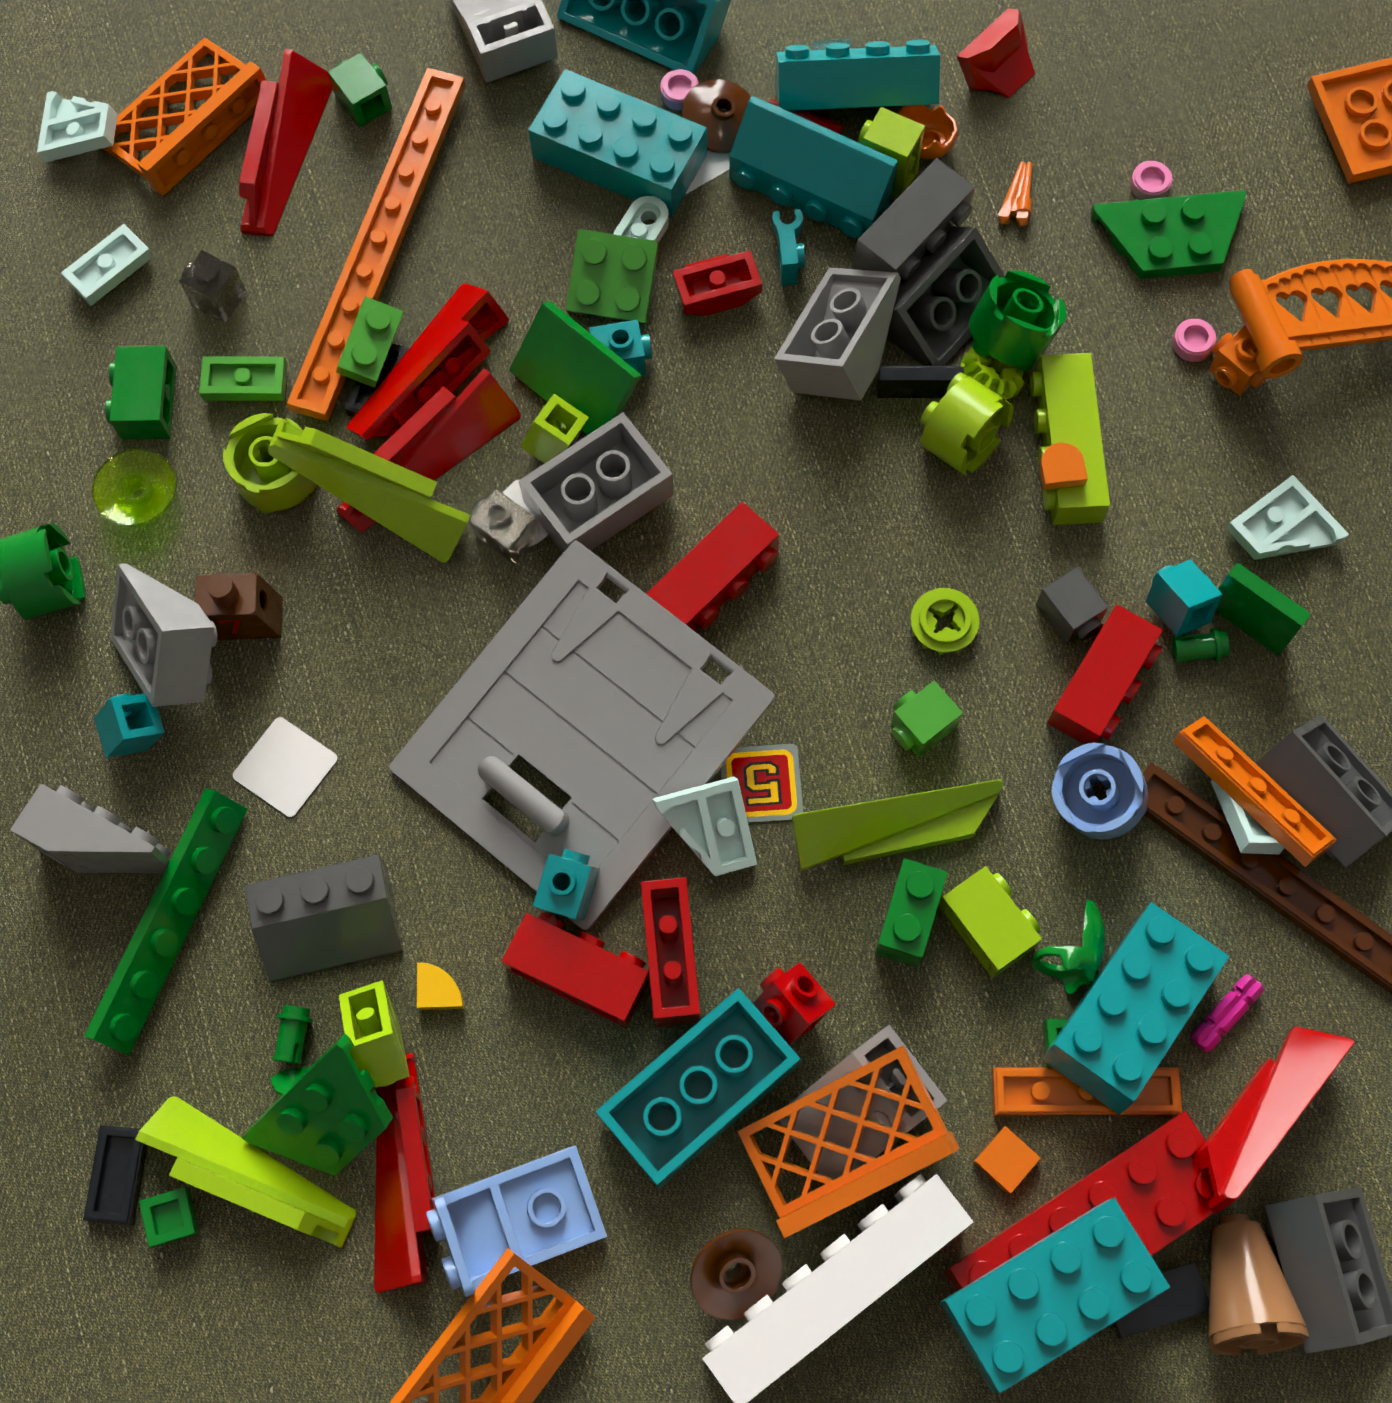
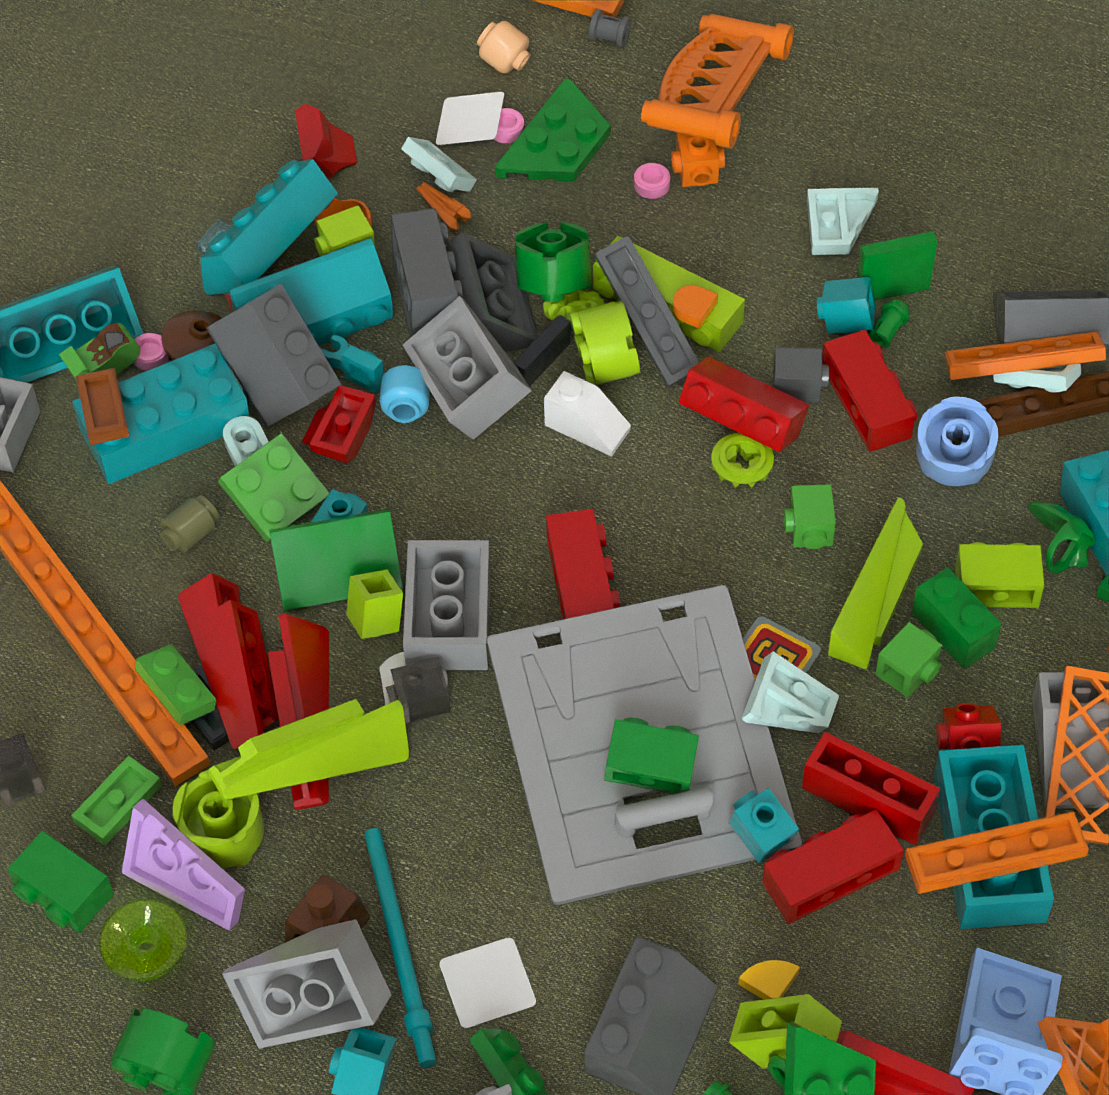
camera: 55 degrees left, 15 degrees down
none -> bright green leg [59,323,140,379]
none -> dark orange tile [76,368,130,445]
none -> lavender wing [122,799,245,930]
none -> olive brick [160,495,219,552]
none -> dark grey slope [206,284,341,427]
none -> teal bar [364,828,437,1068]
none -> medium azure head [379,365,430,423]
none -> light aqua plate [401,137,477,192]
none -> white sticker [436,92,504,145]
none -> light nougat head [477,21,531,74]
none -> white slope [544,371,631,457]
none -> dark grey bush [589,9,632,48]
none -> dark grey plate [594,235,699,388]
none -> green brick [604,717,699,794]
none -> red brick [678,356,809,452]
none -> bright green brick [875,622,942,698]
none -> orange tile [905,811,1089,894]

